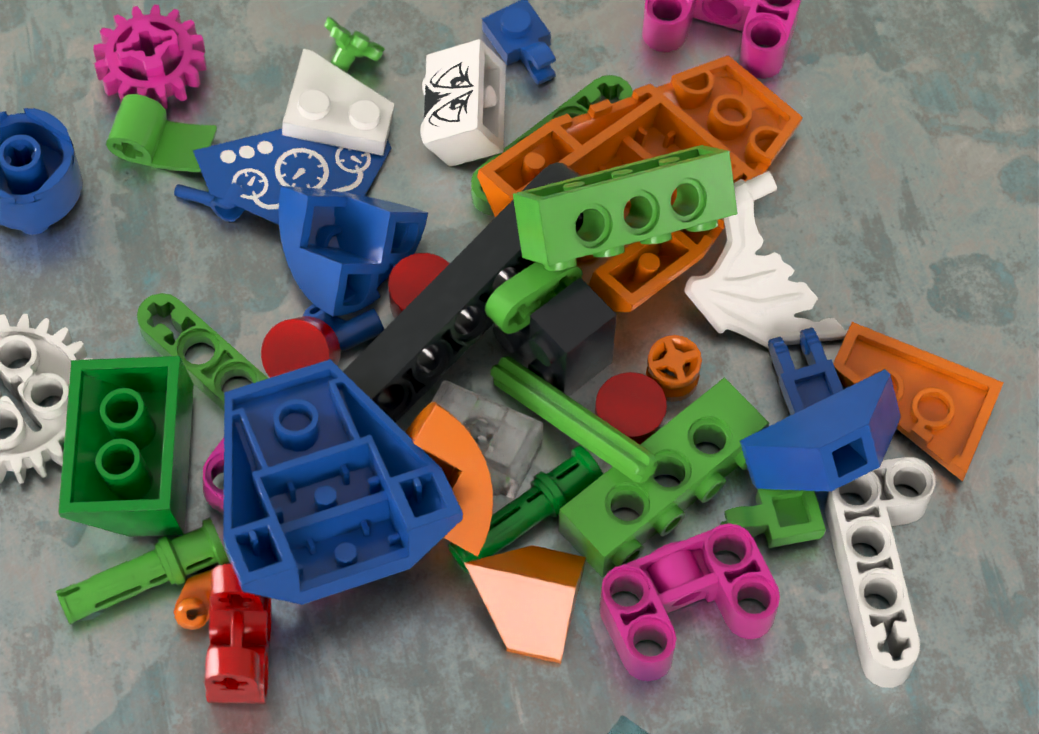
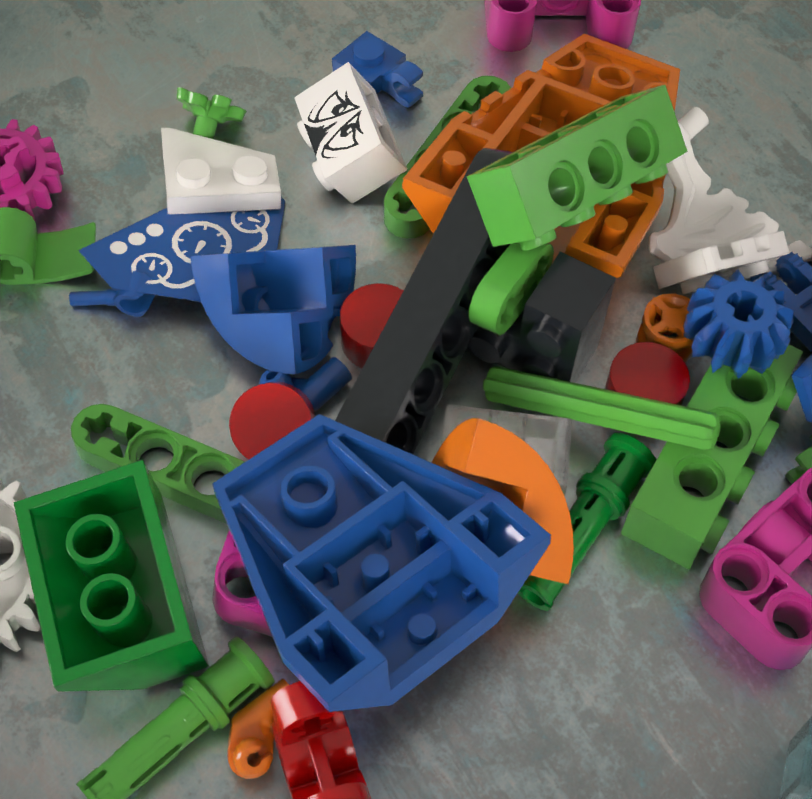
camera: 20 degrees left, 5 degrees down
slope [464,545,586,664] -> none
none -> white wing [653,231,789,295]
none -> blue gear [683,269,794,379]

